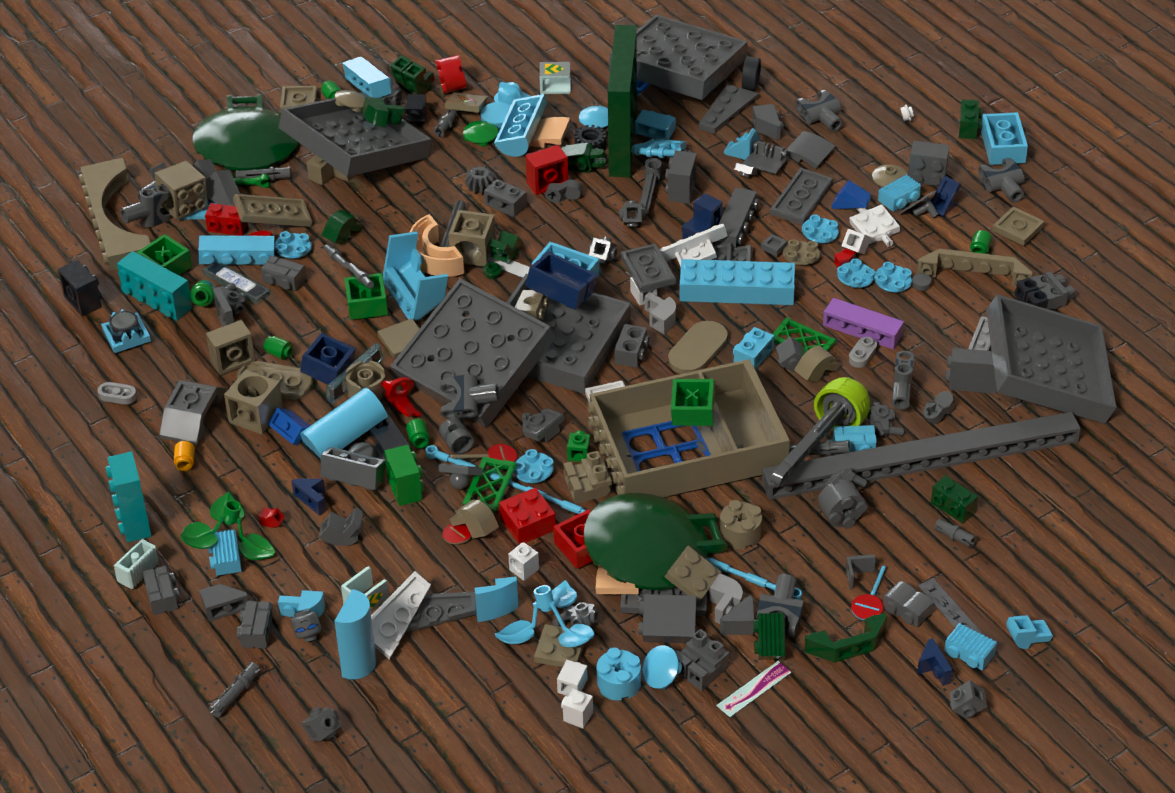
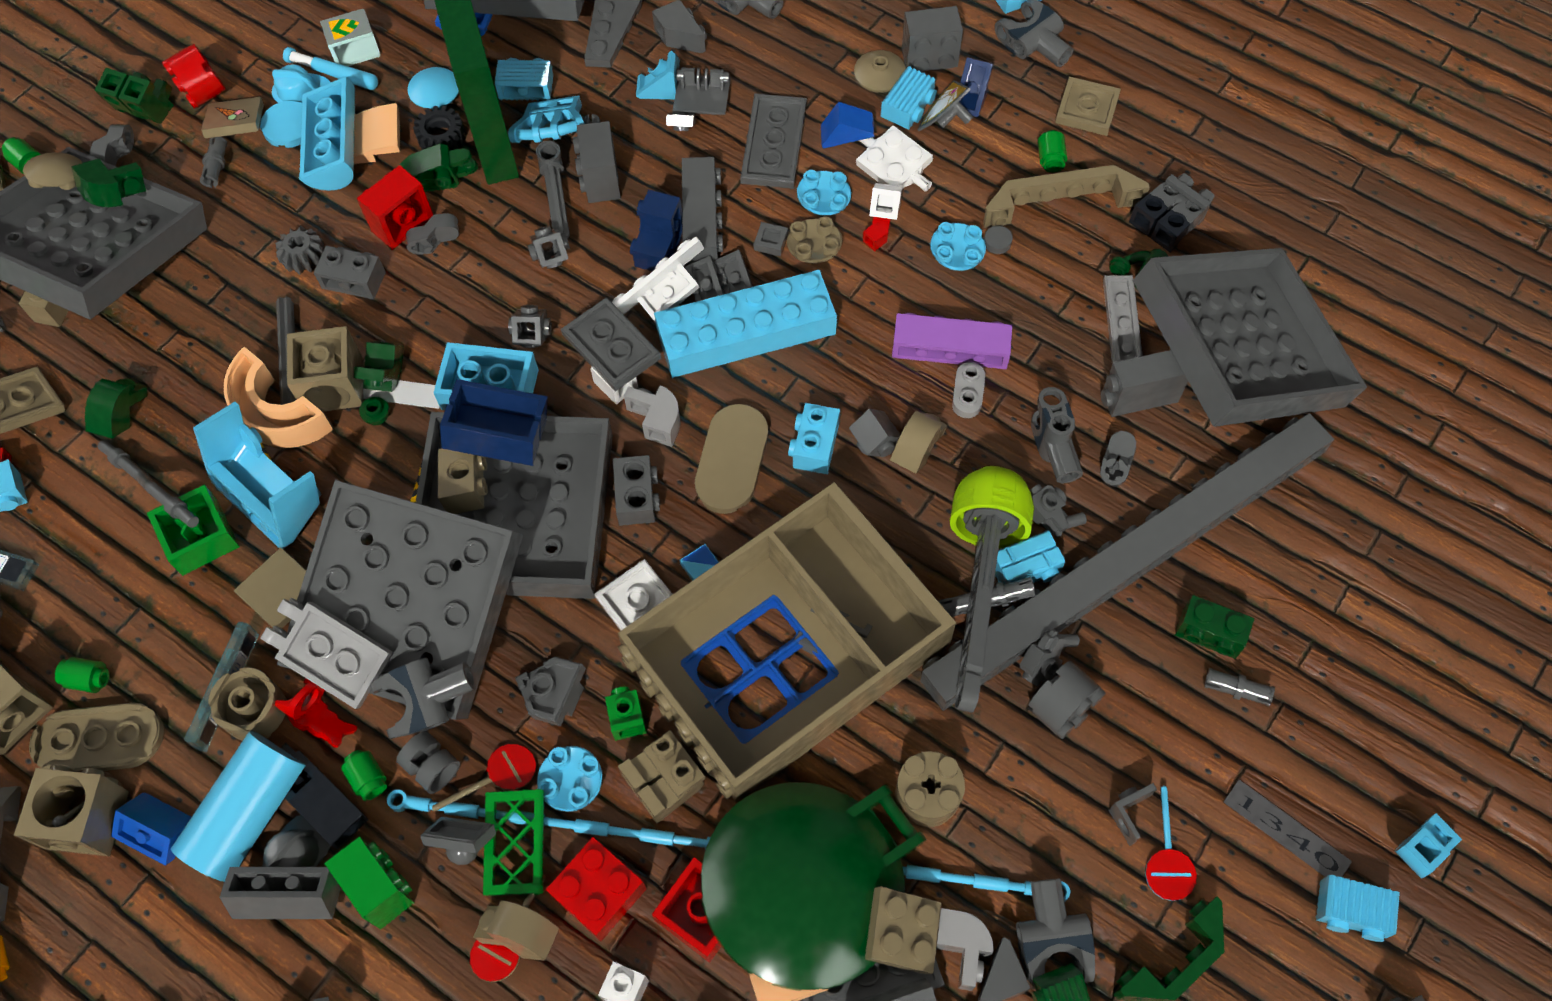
camera: 20 degrees left, 20 degrees up
dark grey brick [261,256,306,291] -> none
medium azure dish [274,231,311,258] -> none
dark blue slope [292,479,326,516] -> none
dark blue brick [300,332,355,388] -> none
medium azure brick [343,57,392,98] -> none
black brick [405,94,427,122] -> none
green dish [463,120,498,147] -> none
green brick [671,379,715,426] -> none
green window [772,317,837,353] -> none
dark grey slope [786,131,835,169] -> none
medium azure dish [837,259,875,287] -> none
dark grey brick [883,581,934,627] -> none
dark blue slope [917,638,952,686] -> none
none -> light grey tile [261,598,393,709]
none -> medium azure piece [283,47,378,90]

